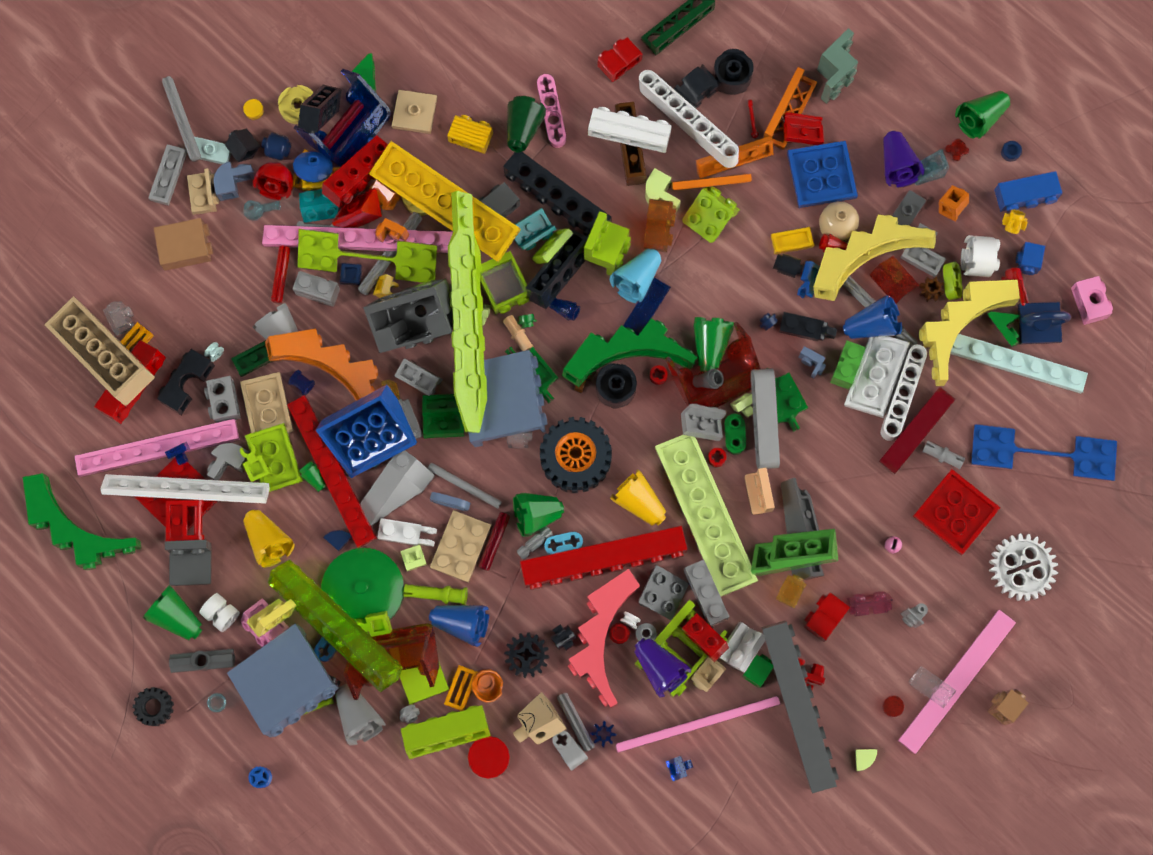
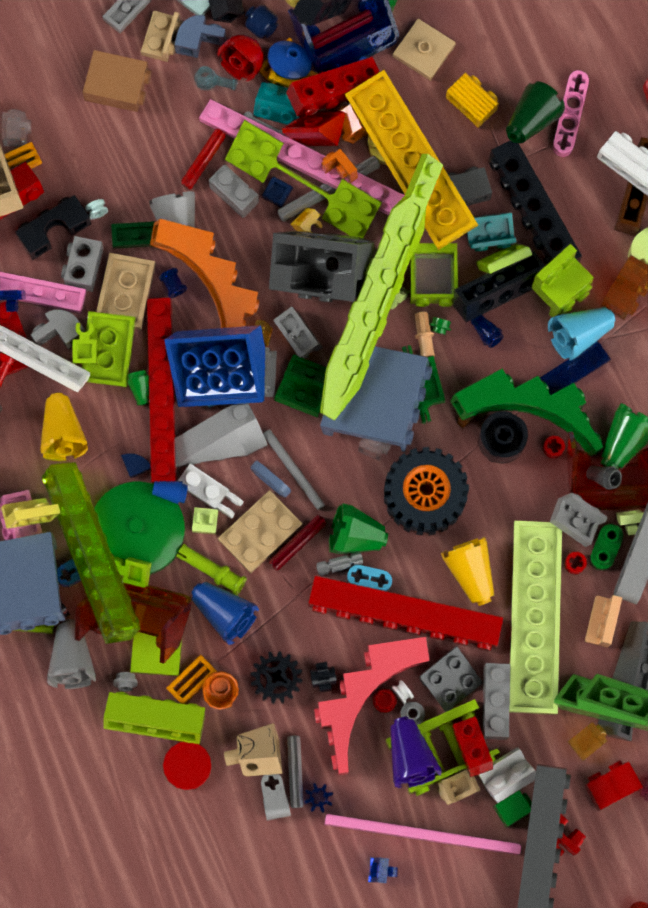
camera: 20 degrees right, 0 degrees up
none -> blue cone [152,481,188,504]

